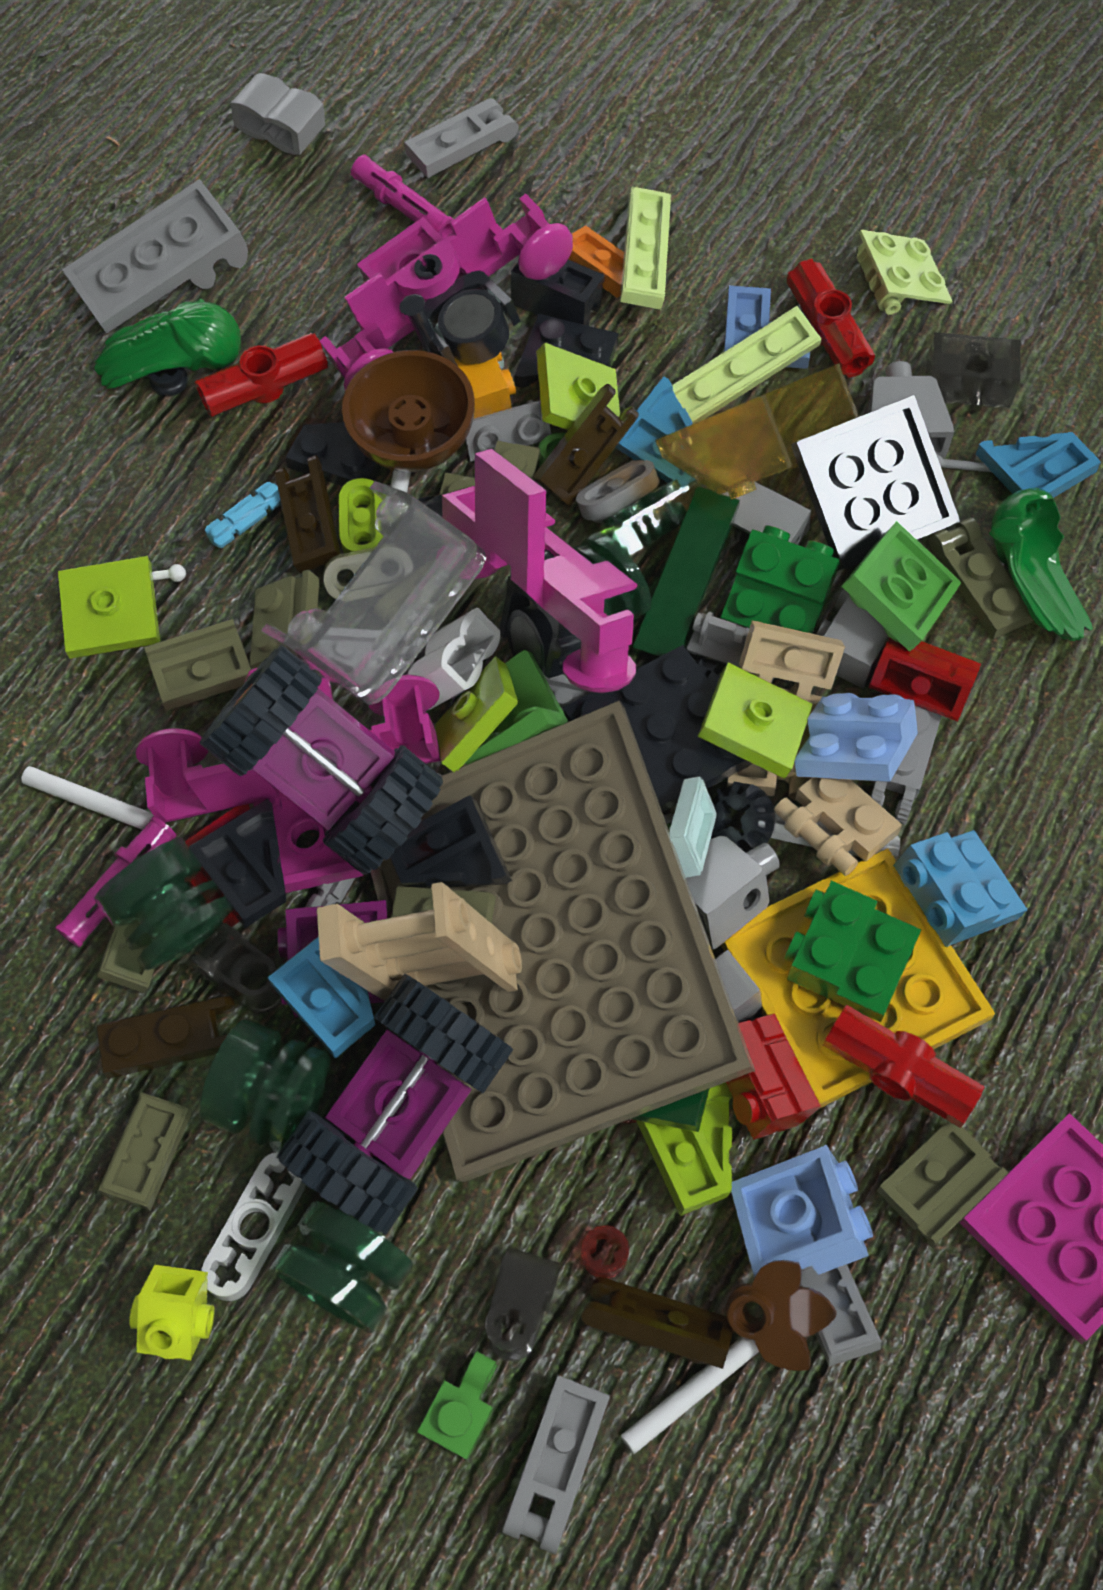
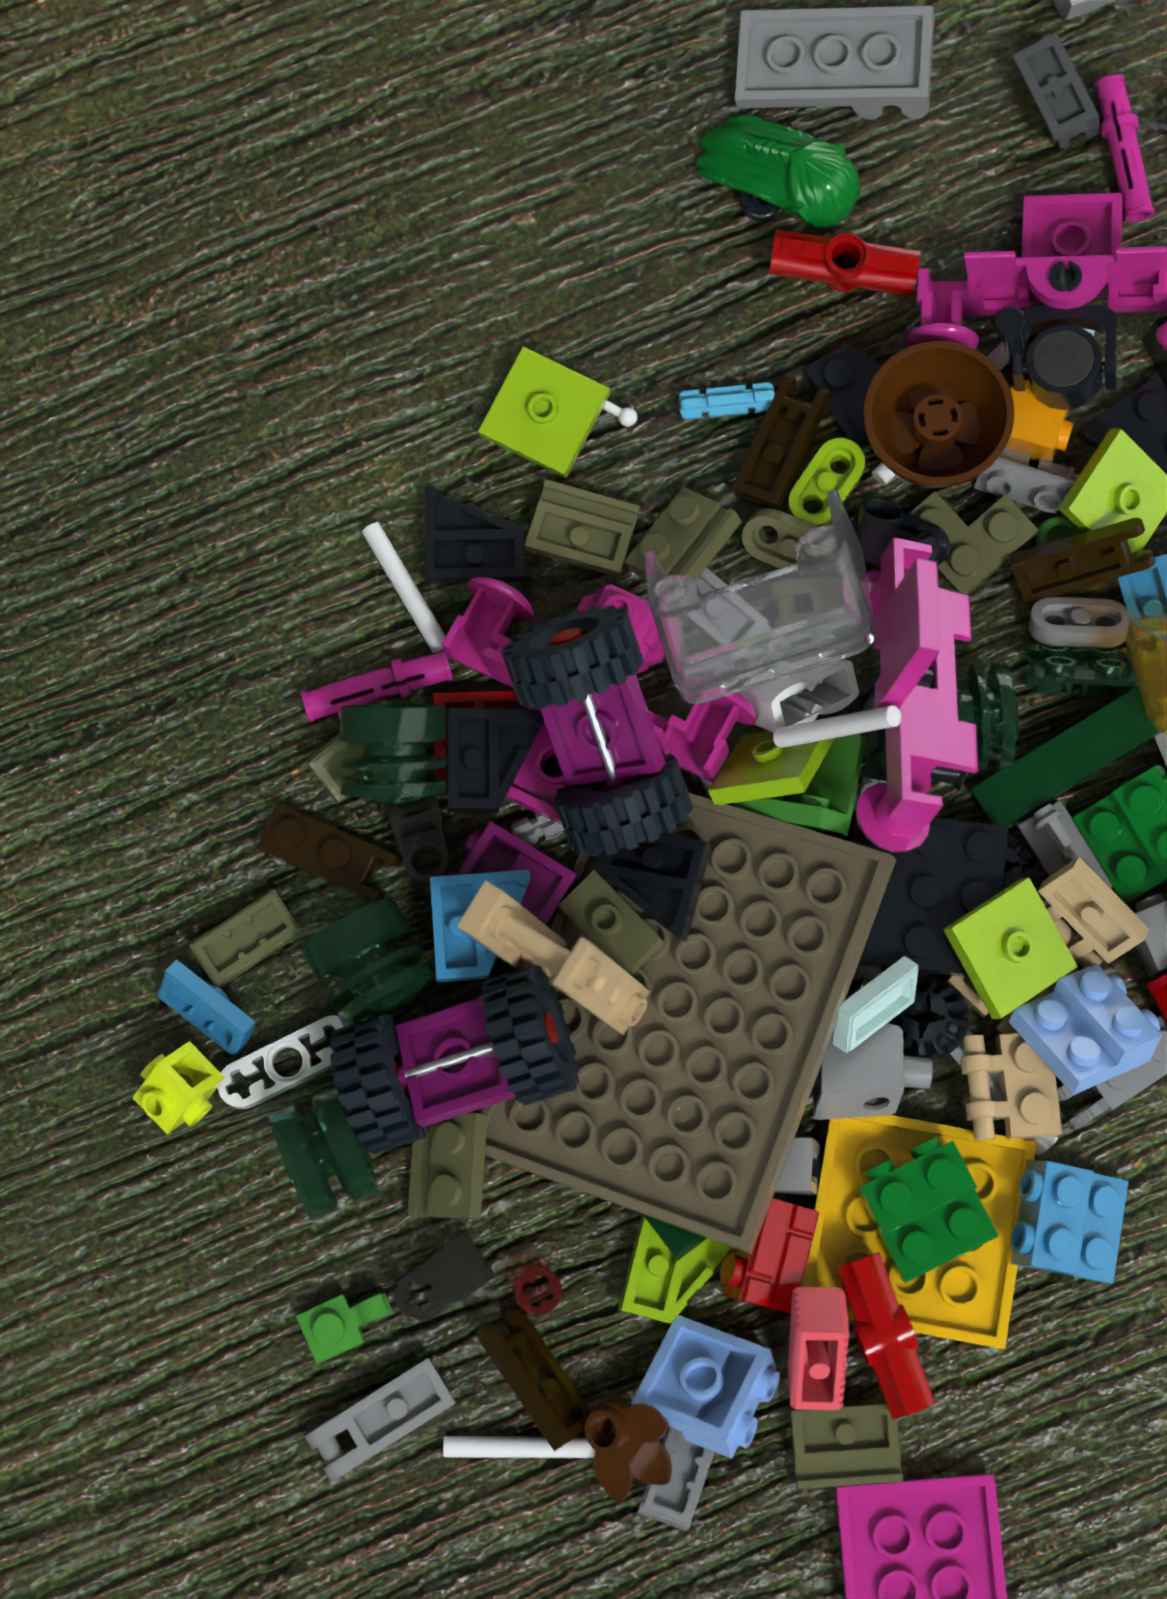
camera: 40 degrees right, 15 degrees up
none -> dark azure plate [157,959,256,1057]
none -> olive plate [407,1113,488,1219]
none -> black wing [425,486,525,584]
none -> white bar [773,705,901,748]
none -> coral brick [787,1287,849,1410]
none -> dark grey hinge [1013,32,1100,148]

